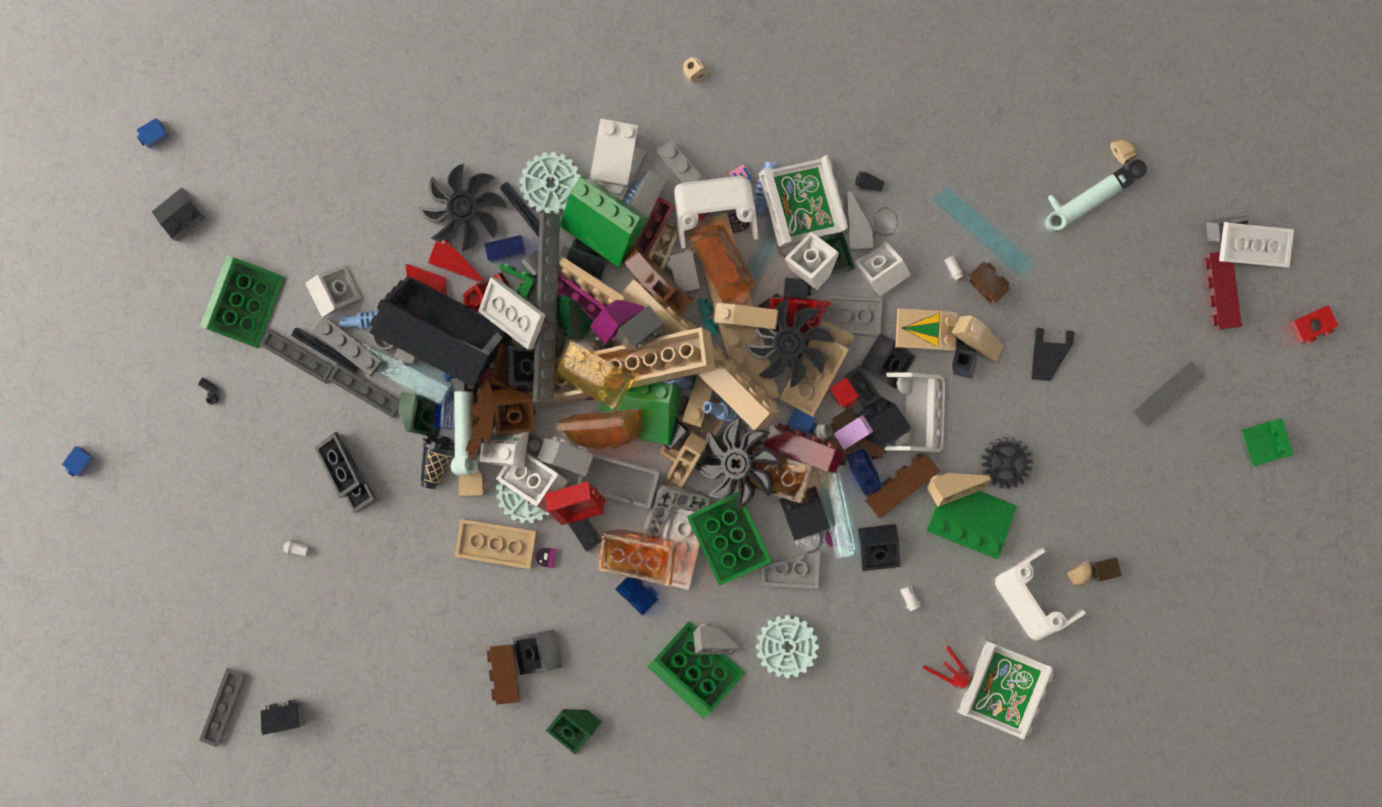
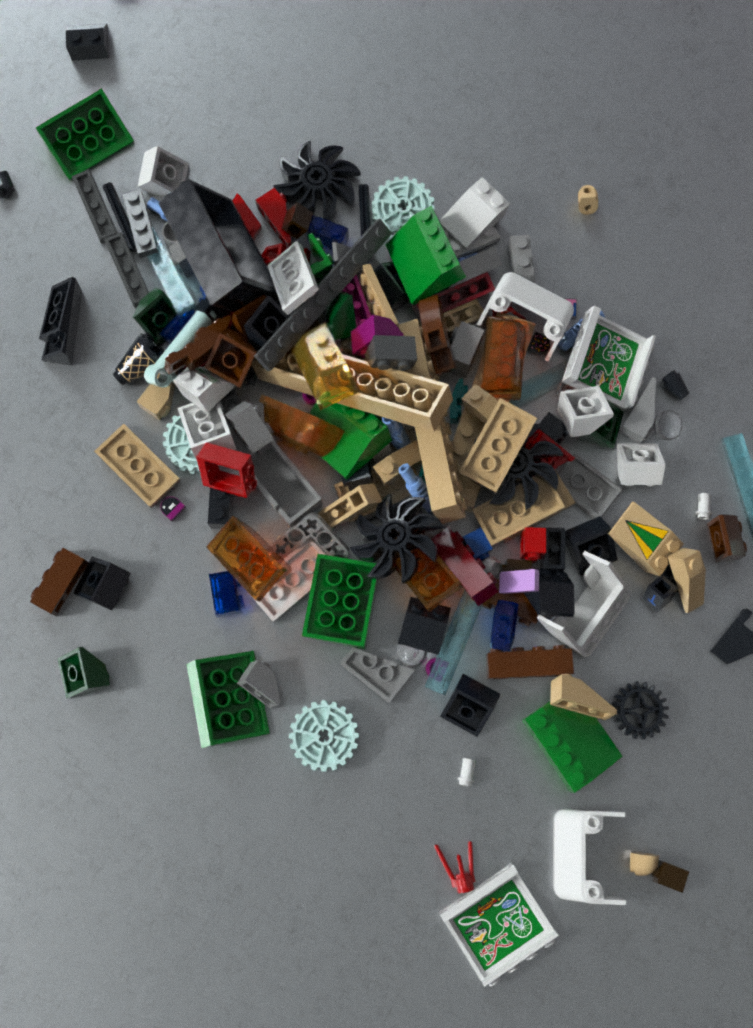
camera: 30 degrees right, 10 degrees down
none -> dark brown brick [281,202,313,239]
none -> tan plate [459,398,537,493]

